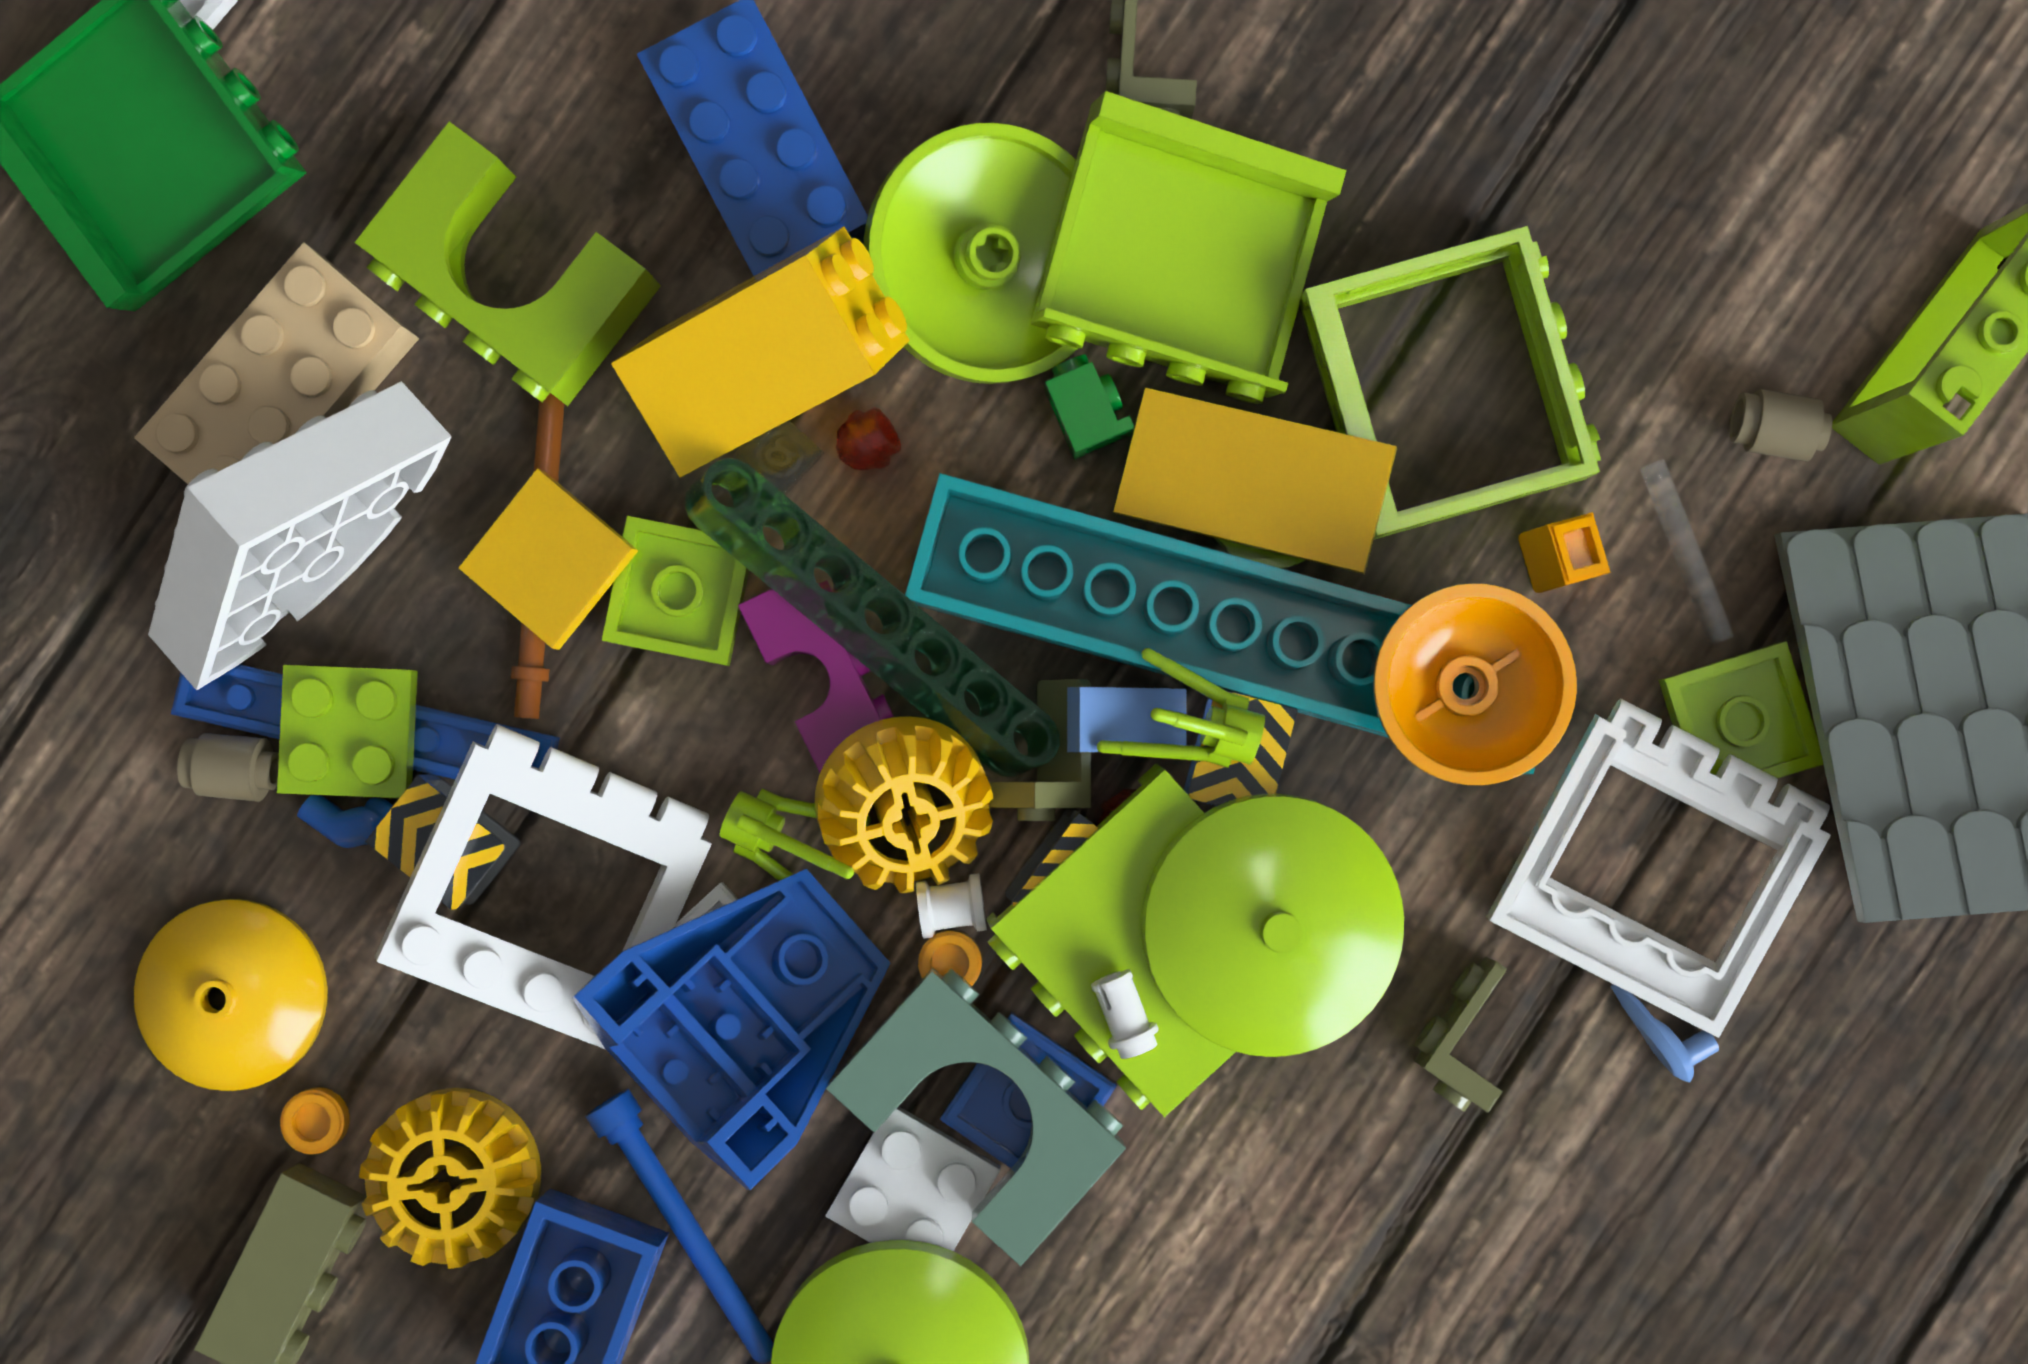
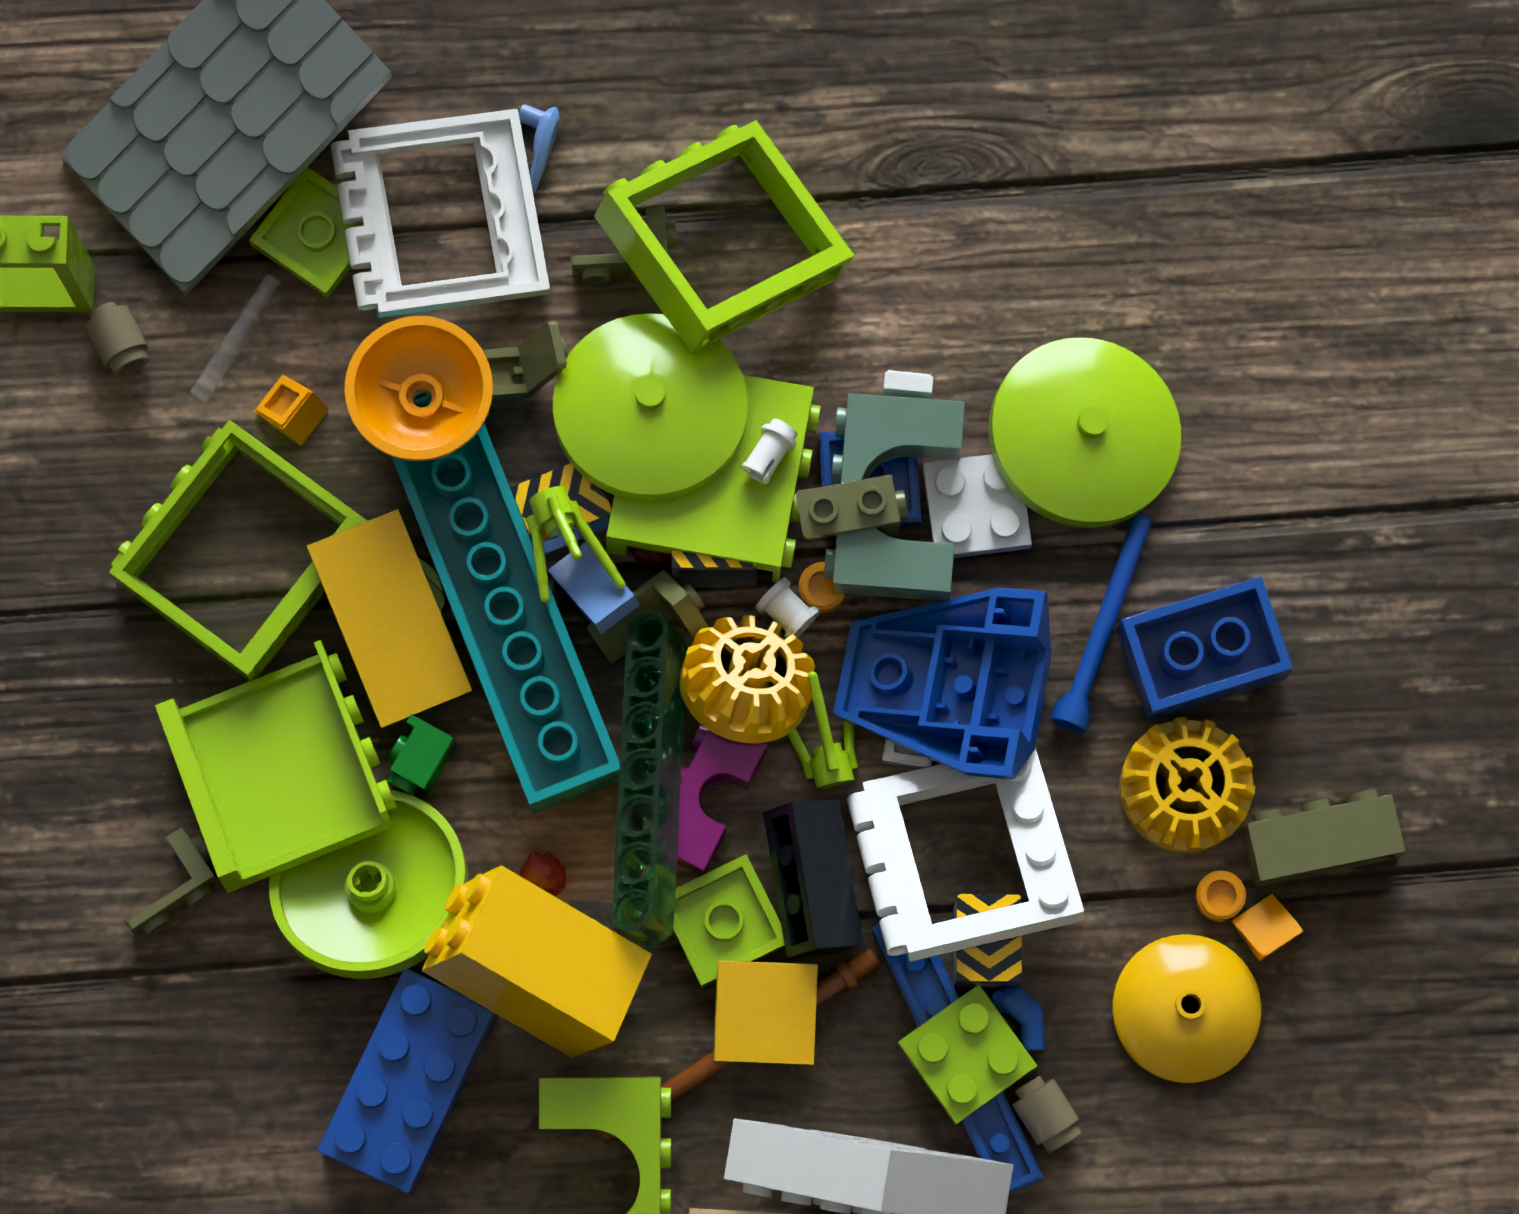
camera: 130 degrees left, 10 degrees down
none -> olive bracket [483,322,568,401]
none -> lime window [594,120,855,354]
none -> black brick [763,799,863,958]
none -> olive bracket [796,474,908,540]
none -> white tile [883,370,933,399]
none -> light orange slope [1231,894,1303,962]

